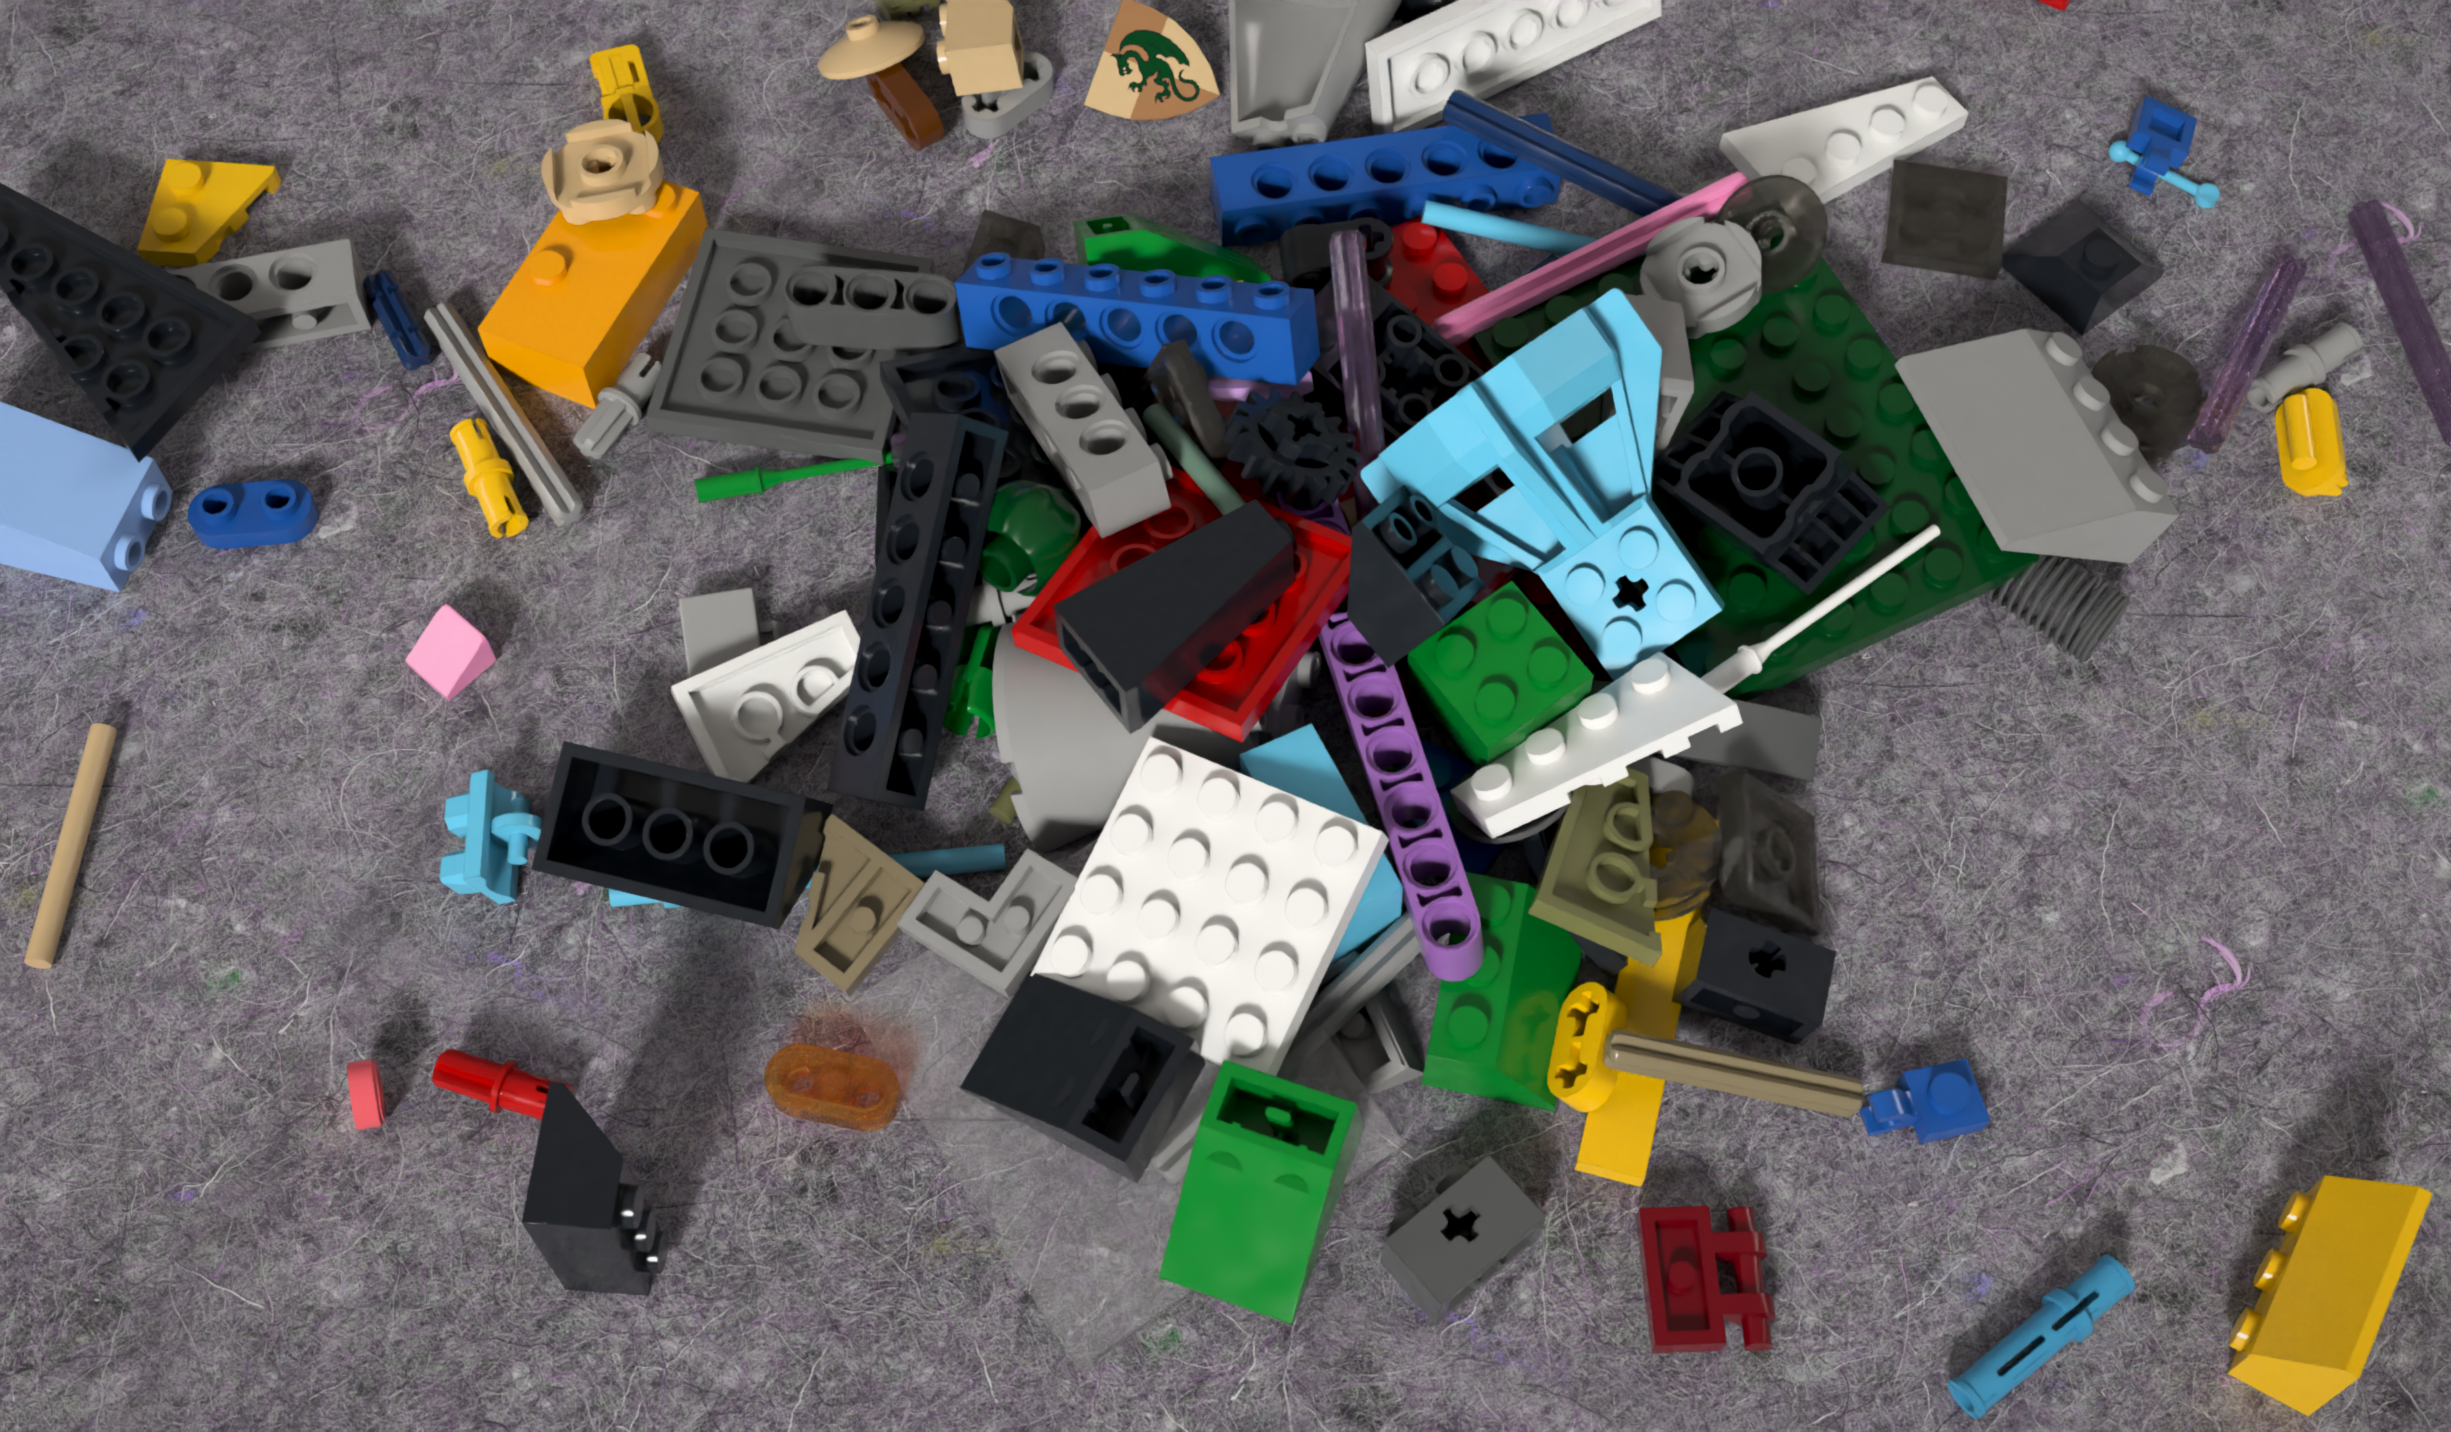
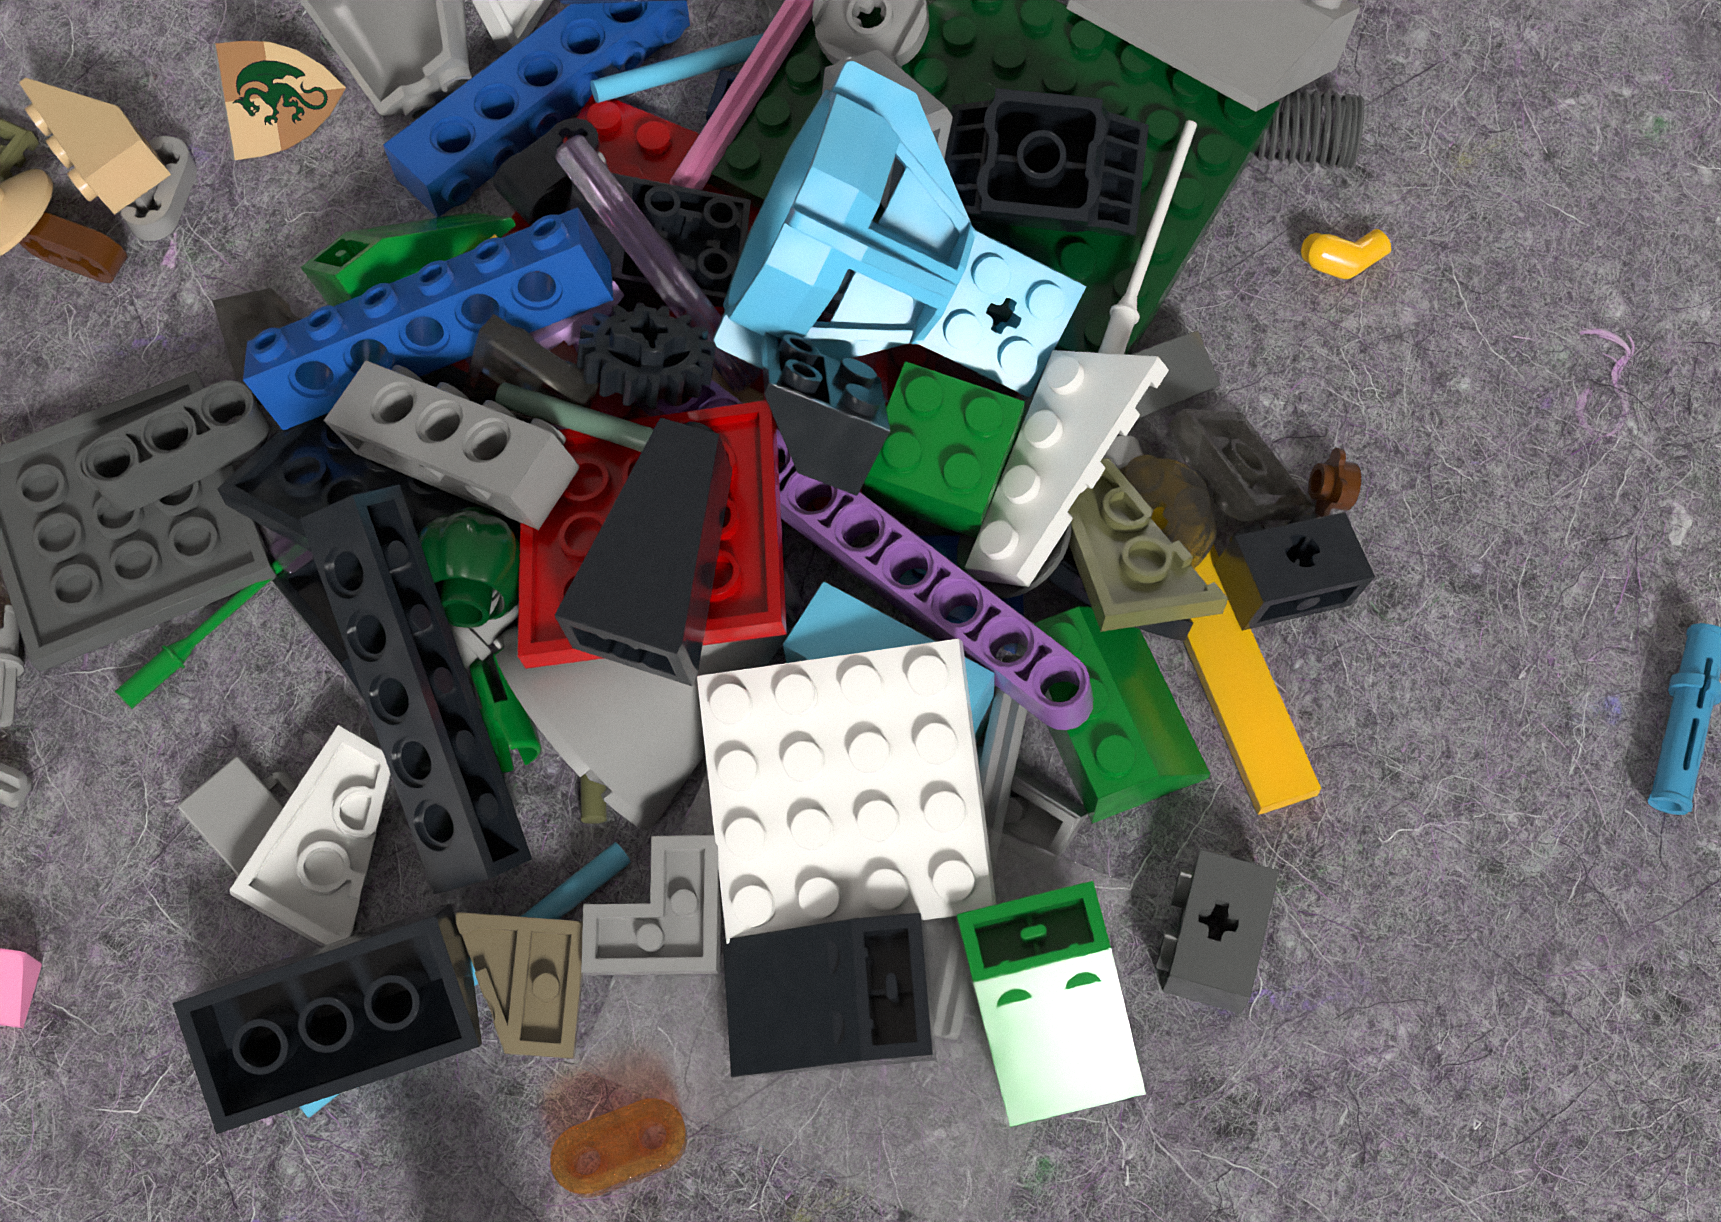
camera: 30 degrees left, 5 degrees up
medium azure hips [440,769,544,905] -> none
yellow beam [1547,982,1628,1113] -> none
dark tan axle [1603,1028,1863,1117] -> none
dark red plate [1636,1205,1776,1354] -> none
blue plate [1859,1058,1991,1144] -> none
none -> yellow arm [1300,229,1392,279]
none -> reddish brown plate [1308,447,1361,517]

